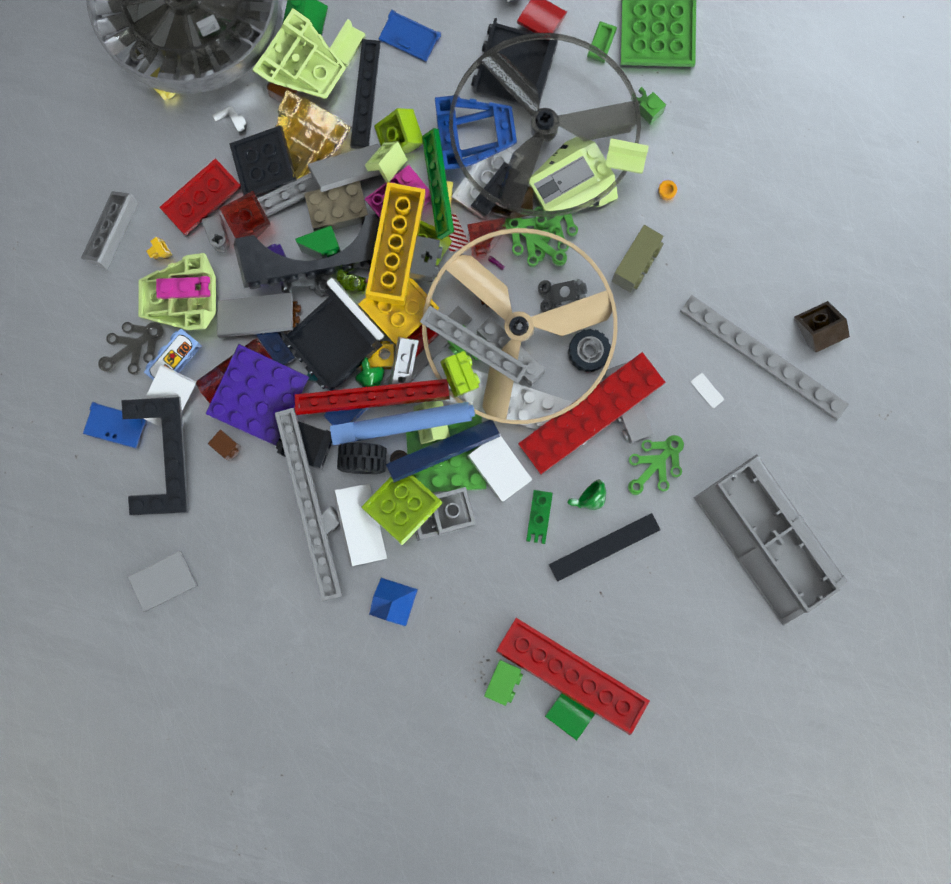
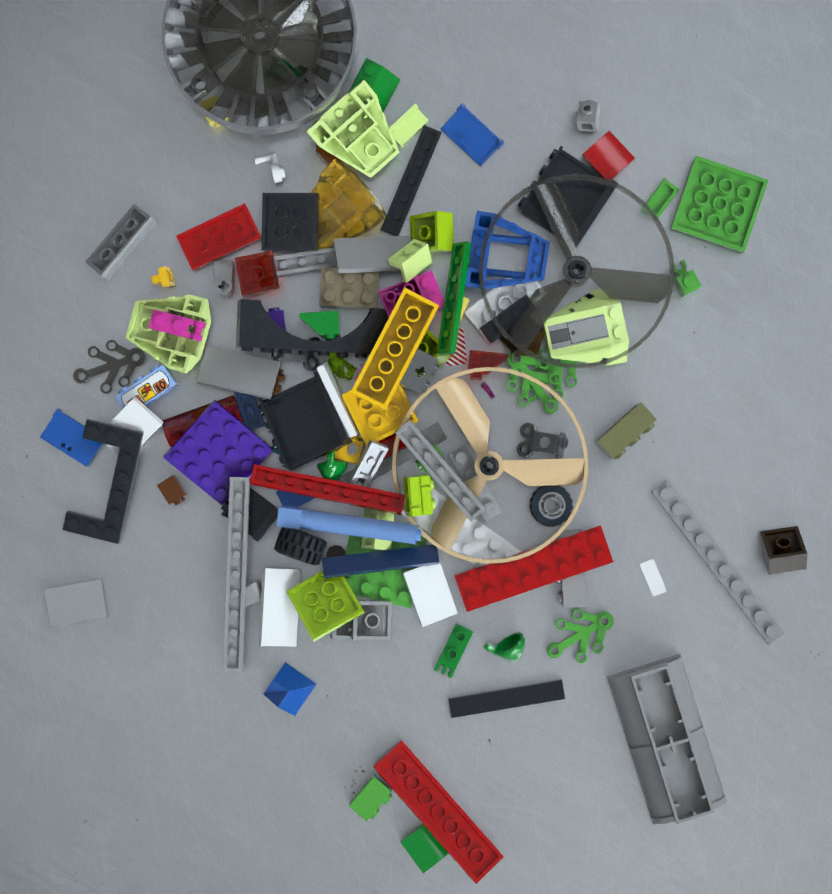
camera: 10 degrees right, 5 degrees up
light grey tile [196,15,220,36] -> none
yellowish green panel [605,138,649,174] -> none
light orange tile [658,180,677,200] -> none

